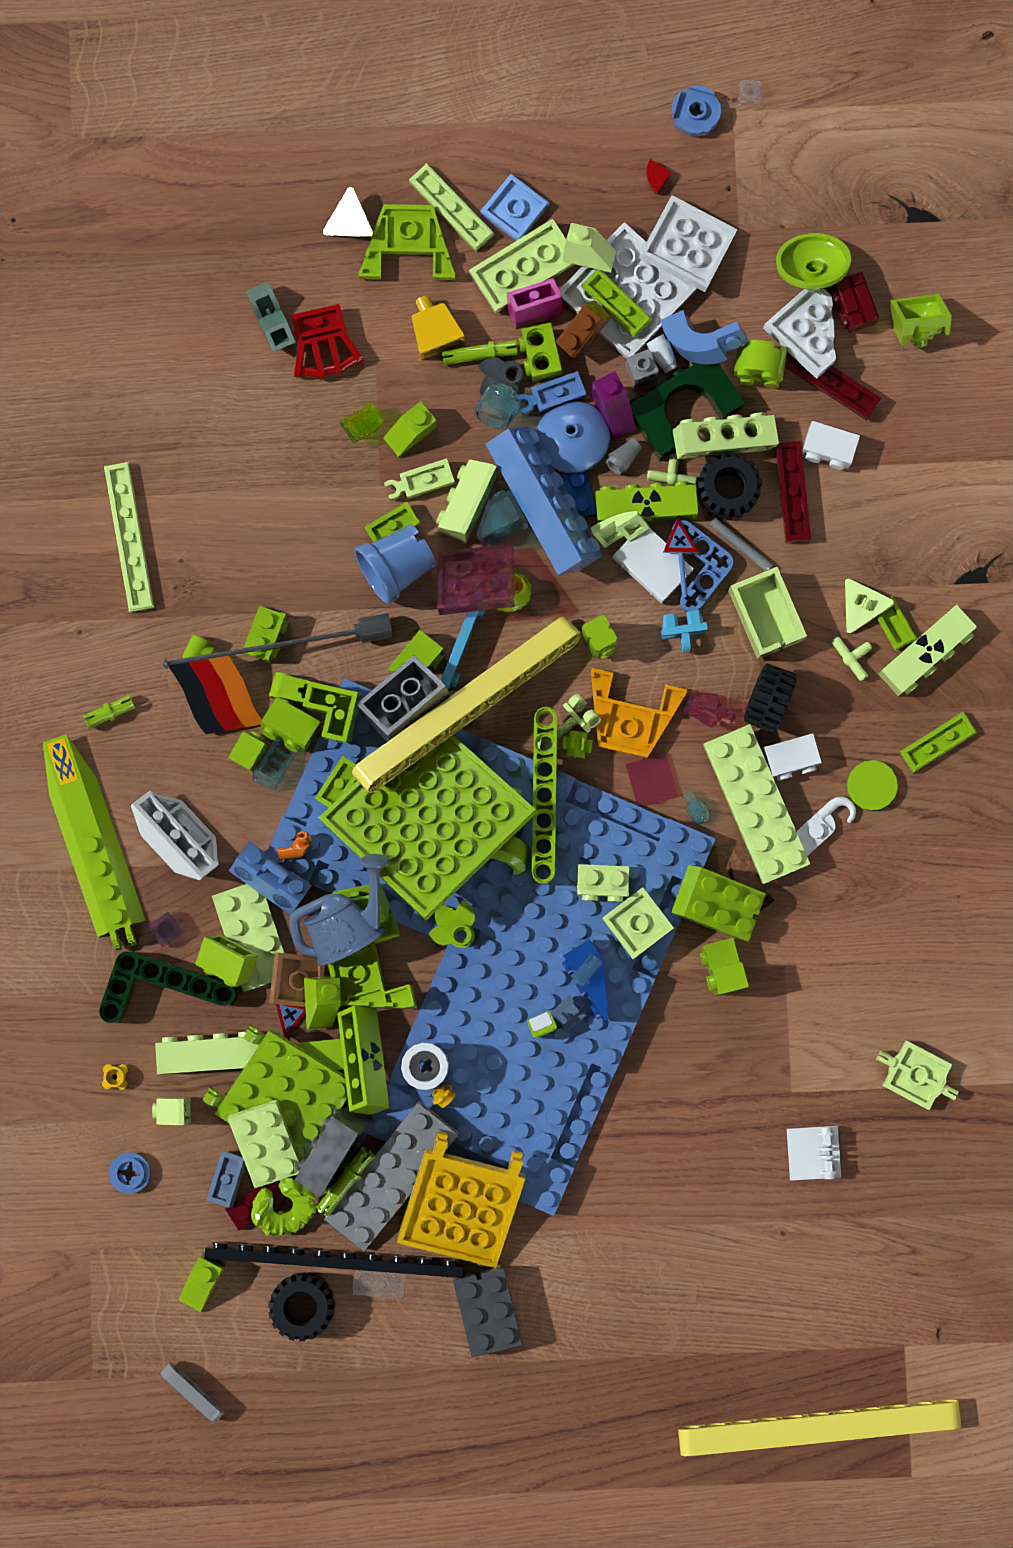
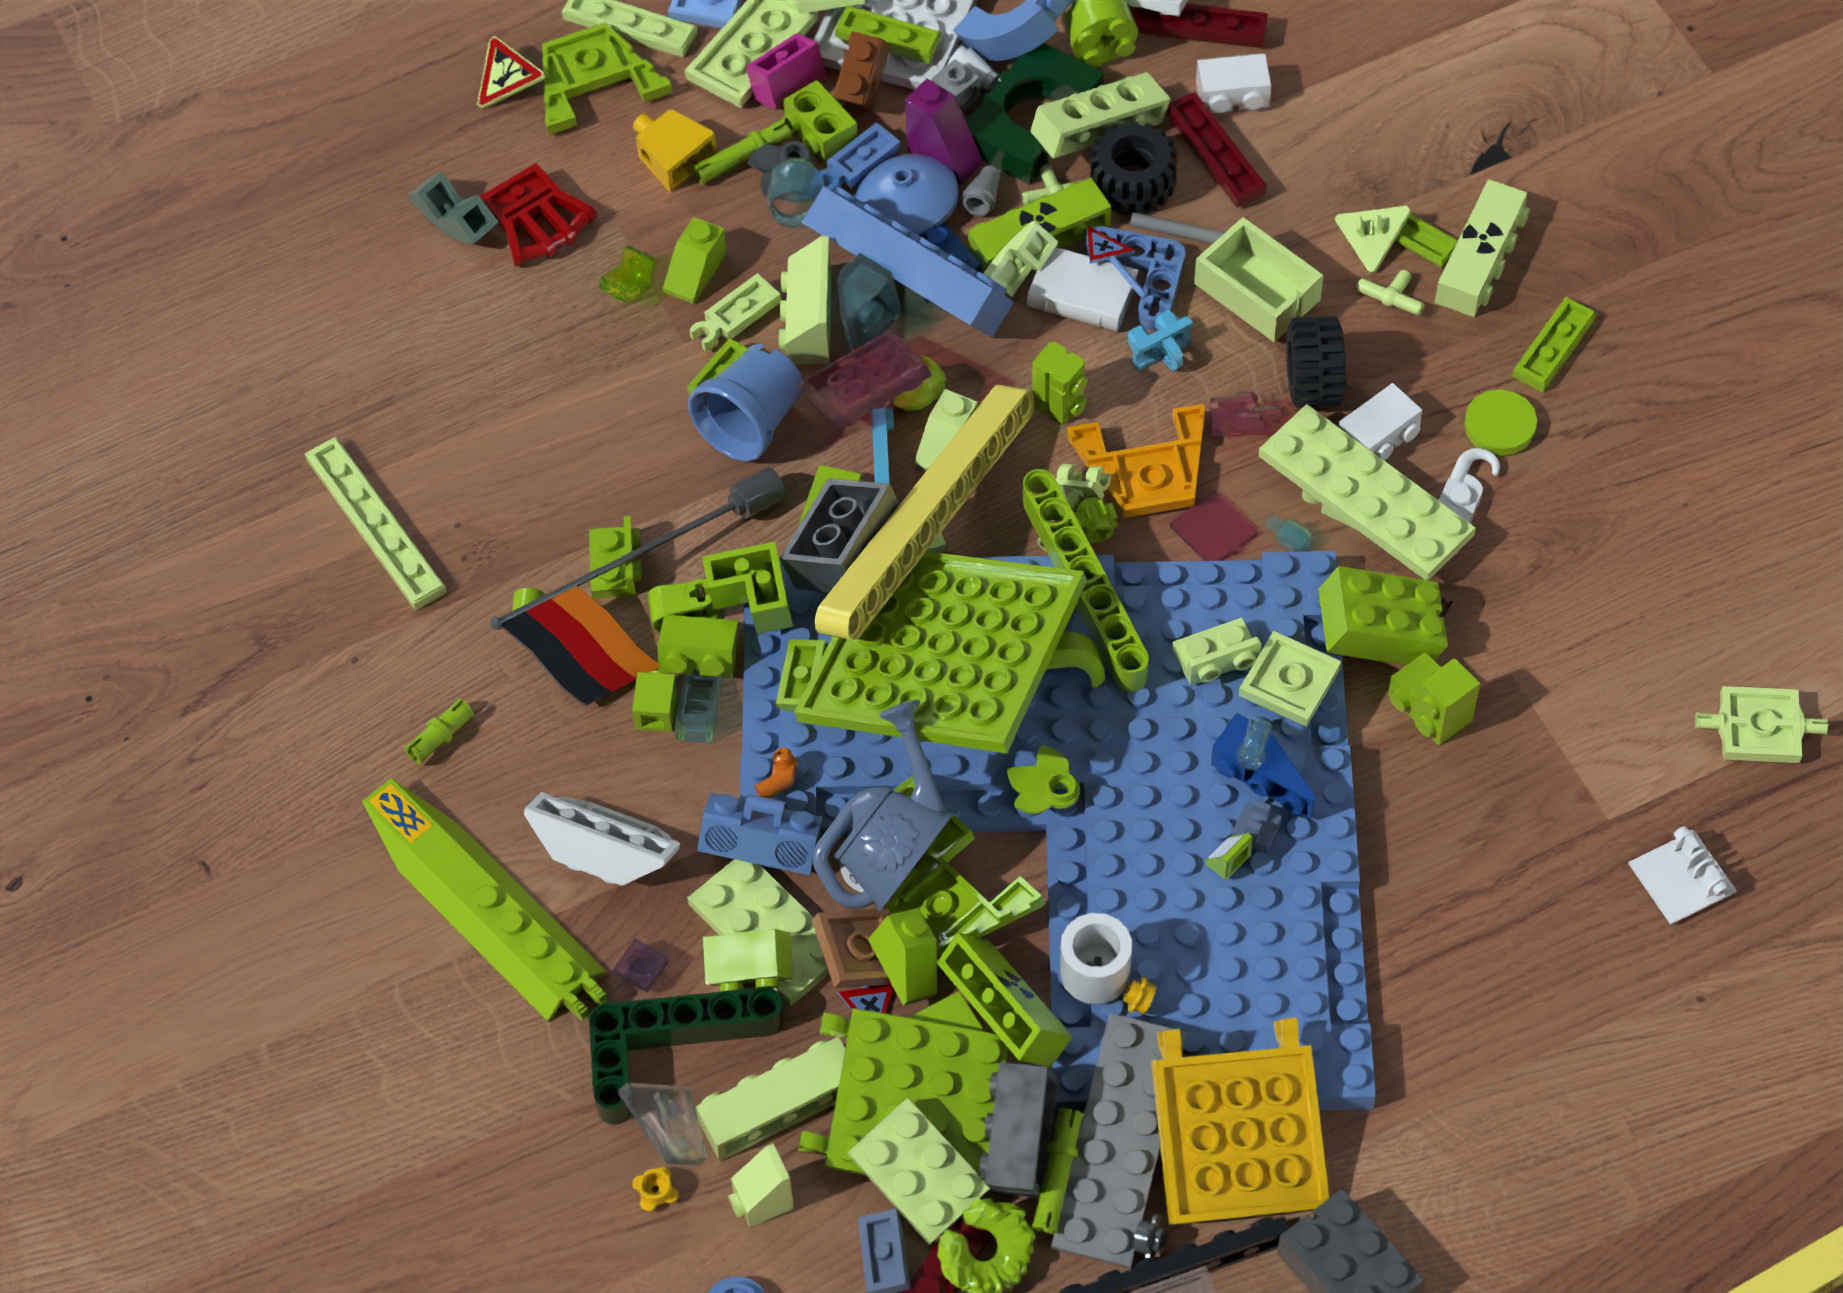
camera: 25 degrees left, 25 degrees down
none -> clear wing [618,1082,708,1165]
none -> yellowish green slope [914,389,978,472]
none -> dark grey plate [1134,1214,1167,1259]

